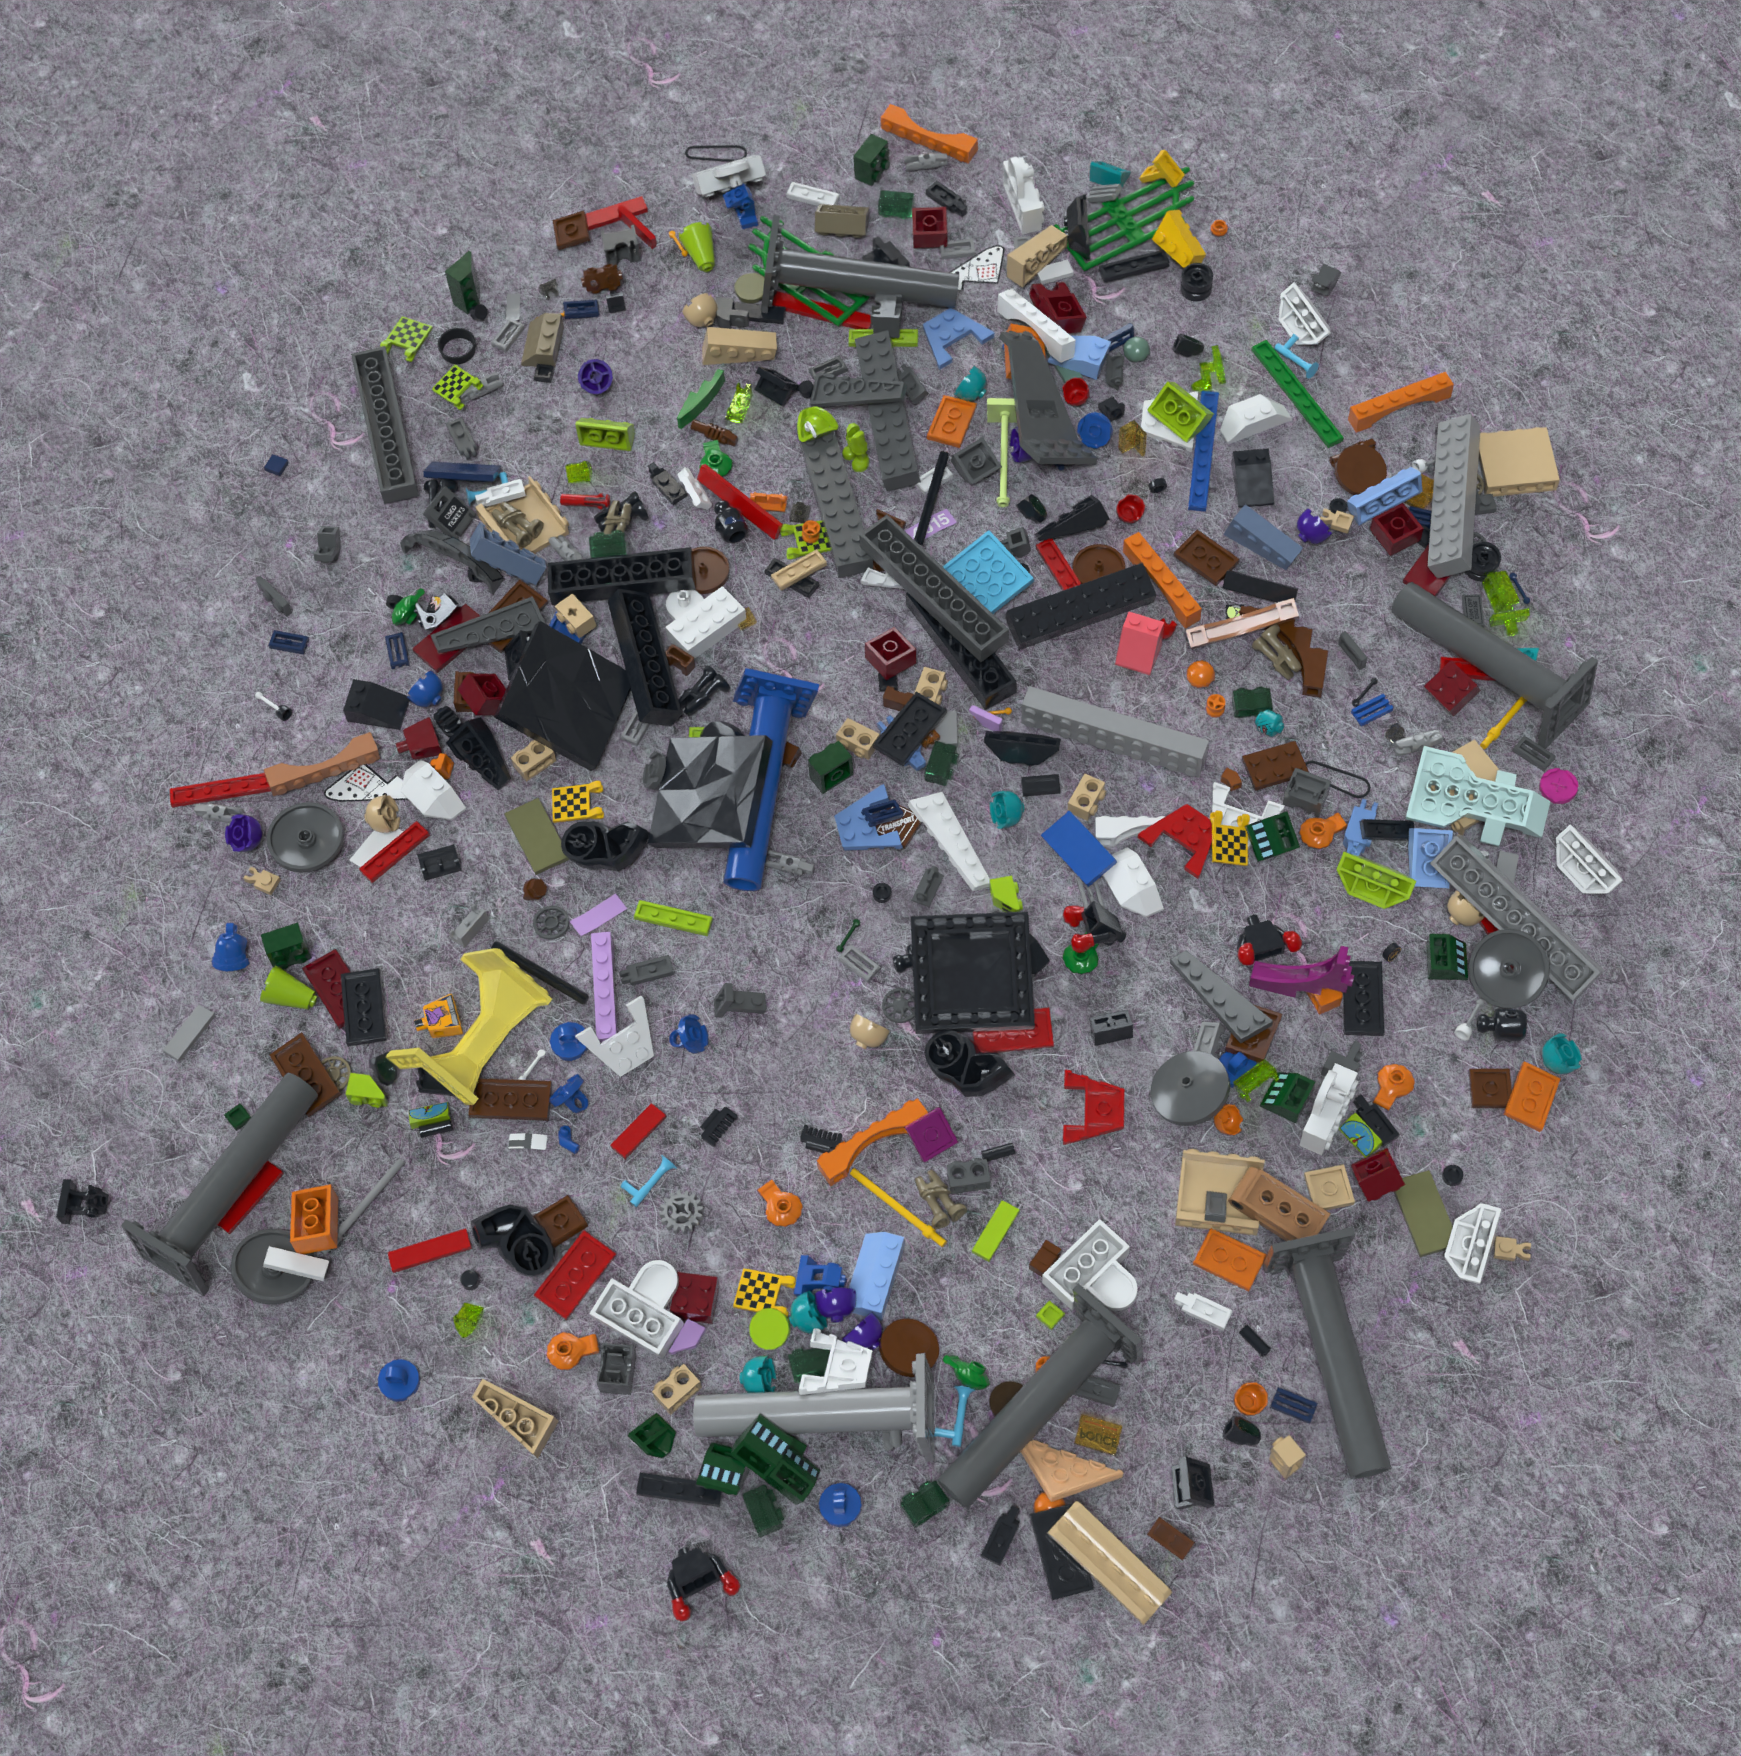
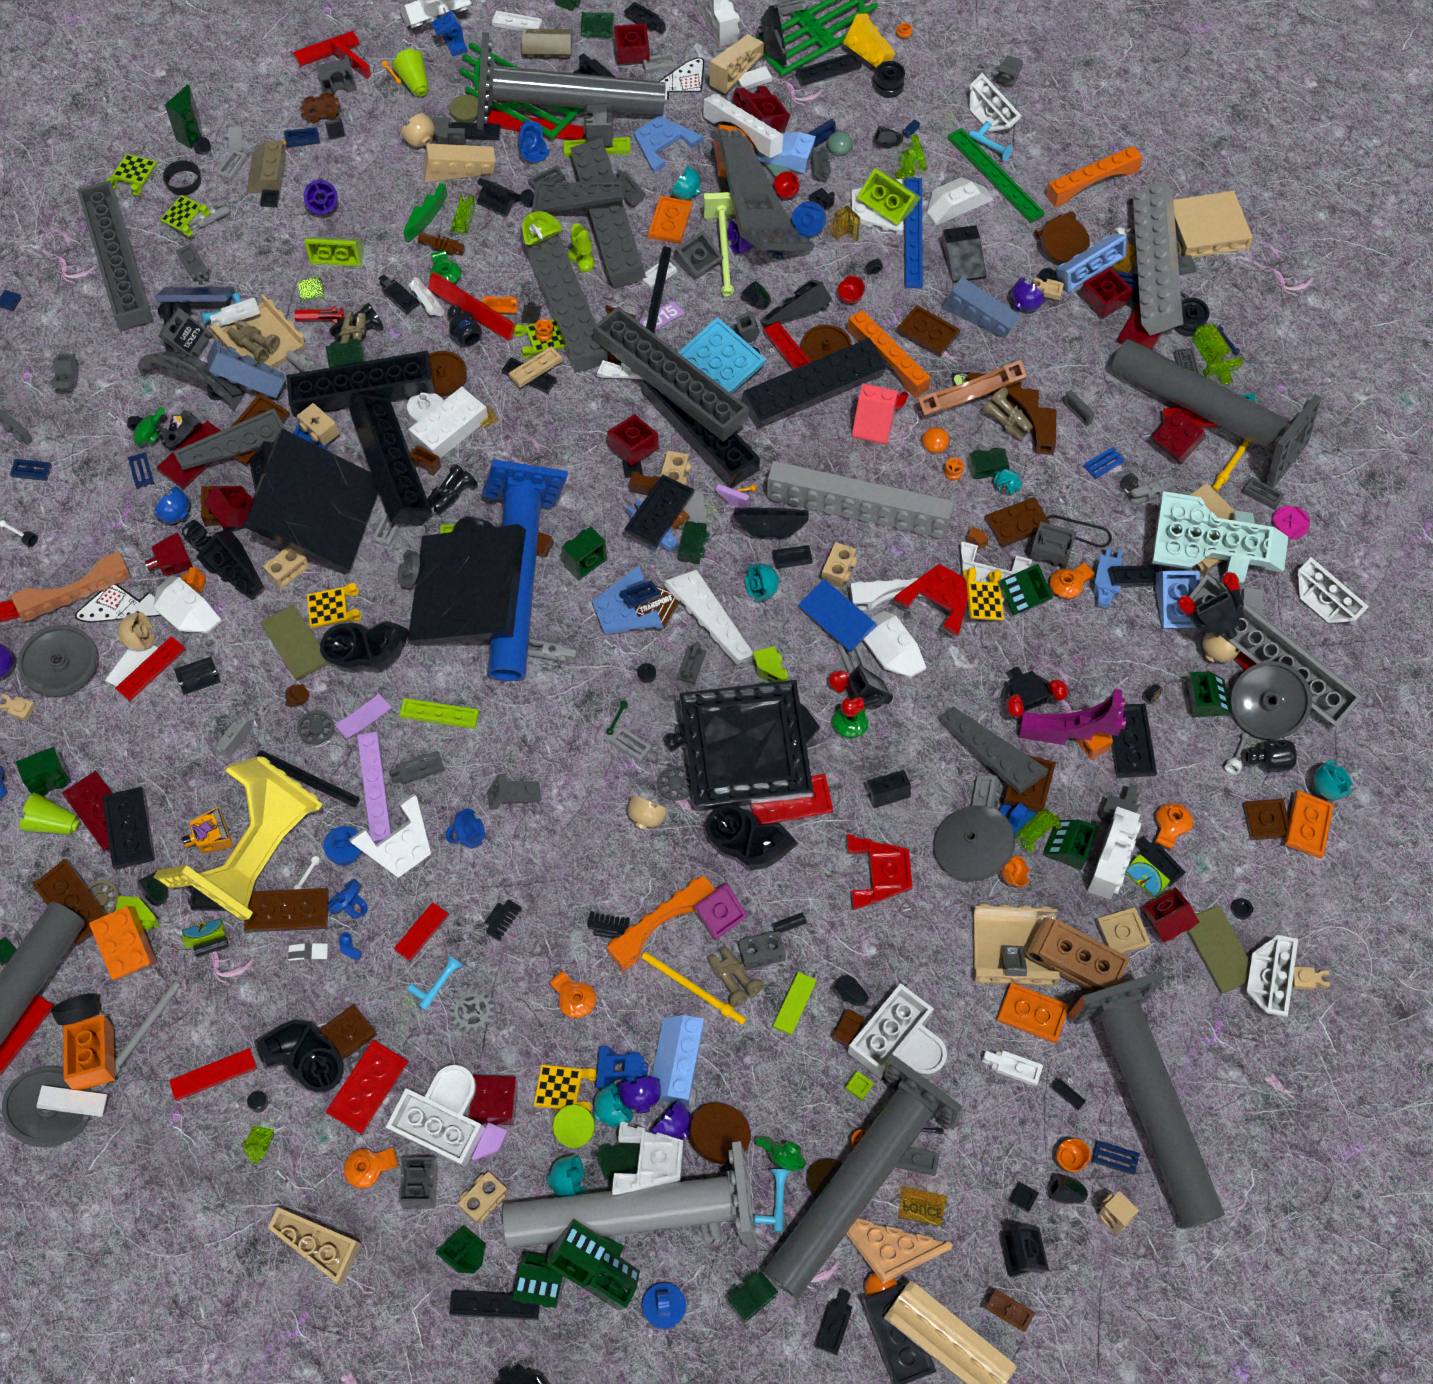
camera: 10 degrees left, 0 degrees up
black slope [343,679,410,730] -> none
blue tile [378,1359,420,1402] -> none
clear smoke tile [538,279,558,300] -> none
reddish brown tile [552,210,590,250] -> none
clear green brick [742,1485,784,1538] -> none
tan brick [836,718,880,760] -> none
black tile [1222,570,1299,603] -> none
lime wedge [1336,852,1417,909] -> none
black hinge [1352,677,1378,707] -> none
none -> black tyre [50,993,99,1025]
none -> orange brick [89,906,157,980]
none -> blue helmet [518,121,550,162]
none -> black rock [833,974,869,1006]
none -> dark blue piece [902,120,920,138]
none -> black tile [1009,1182,1039,1213]
none -> black torso [1177,572,1244,640]

